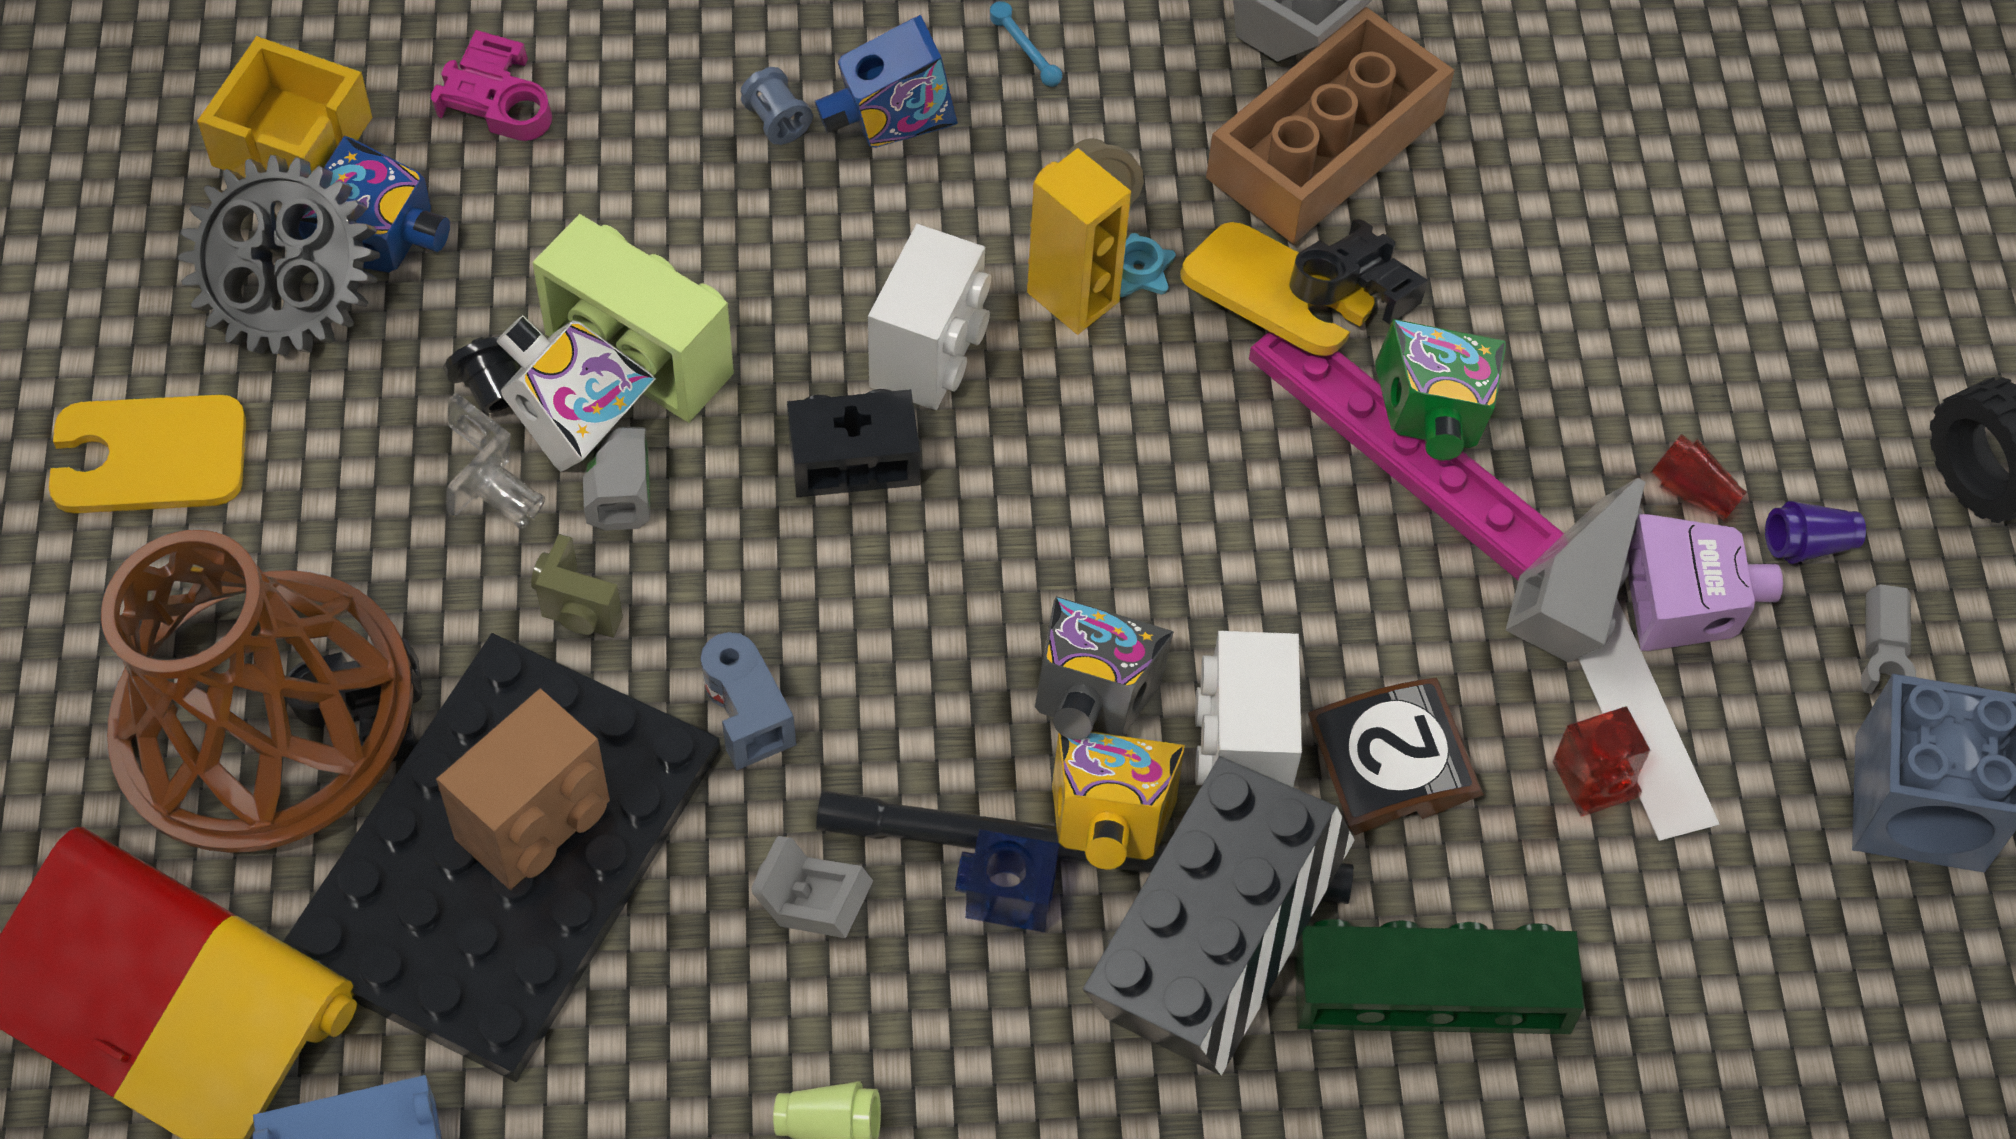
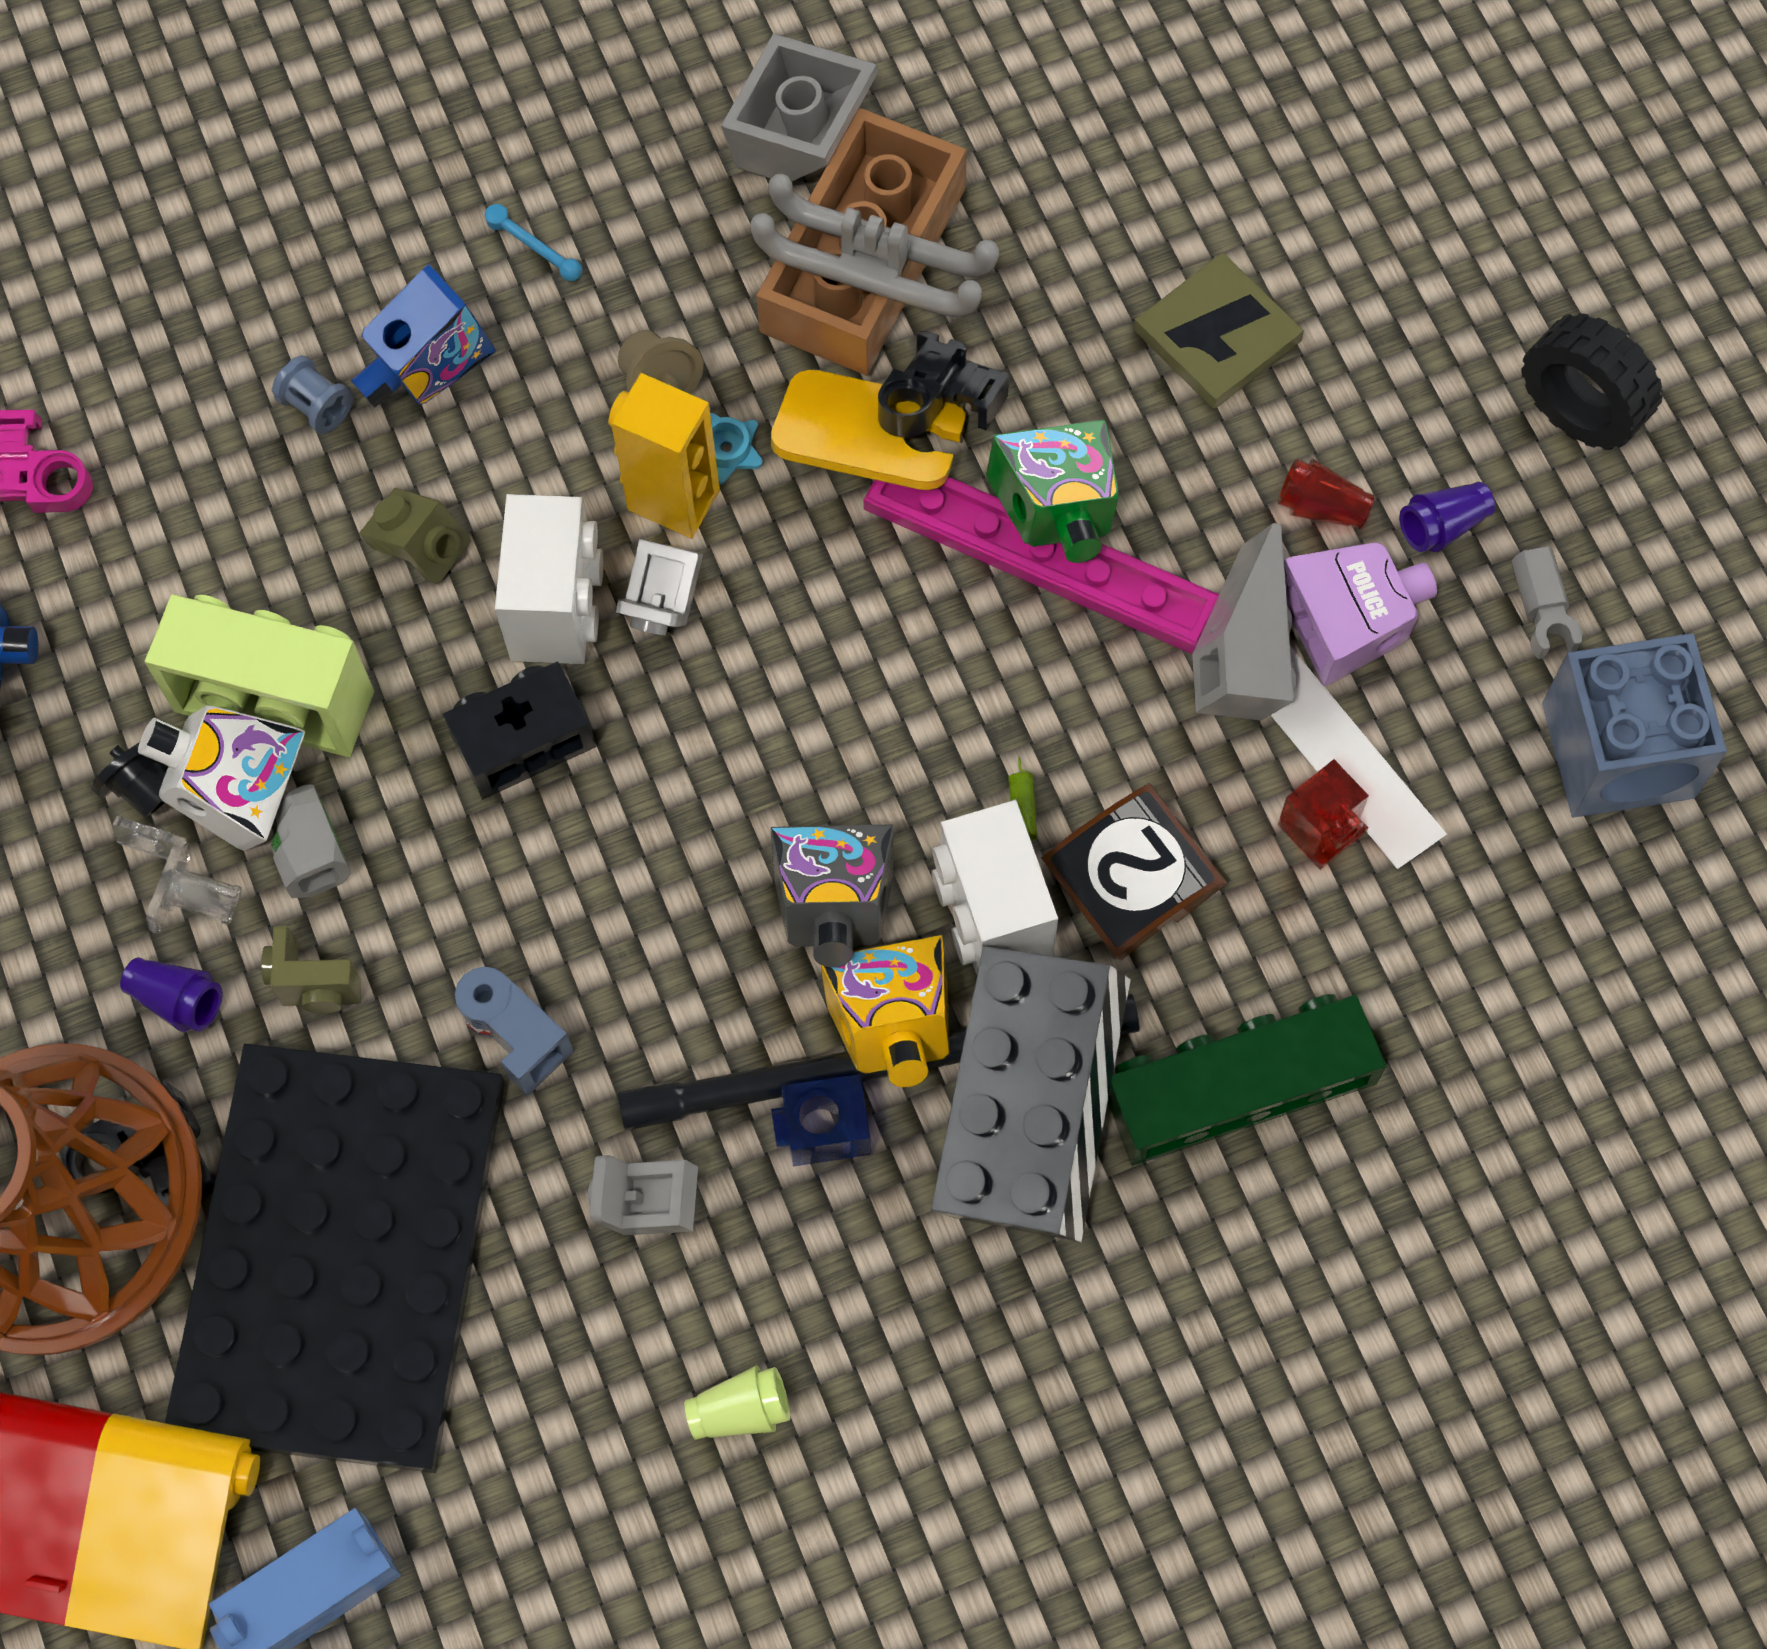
camera: 15 degrees left, 10 degrees up
medium nougat brick [436,688,610,891] -> none
none -> dark purple cone [120,957,223,1032]
none -> olive bracket [359,488,471,584]
none -> bracket [616,539,703,636]
none -> light grey piece [750,174,999,317]
none -> lime piece [1008,756,1037,842]
none -> olive tile [1134,252,1304,409]

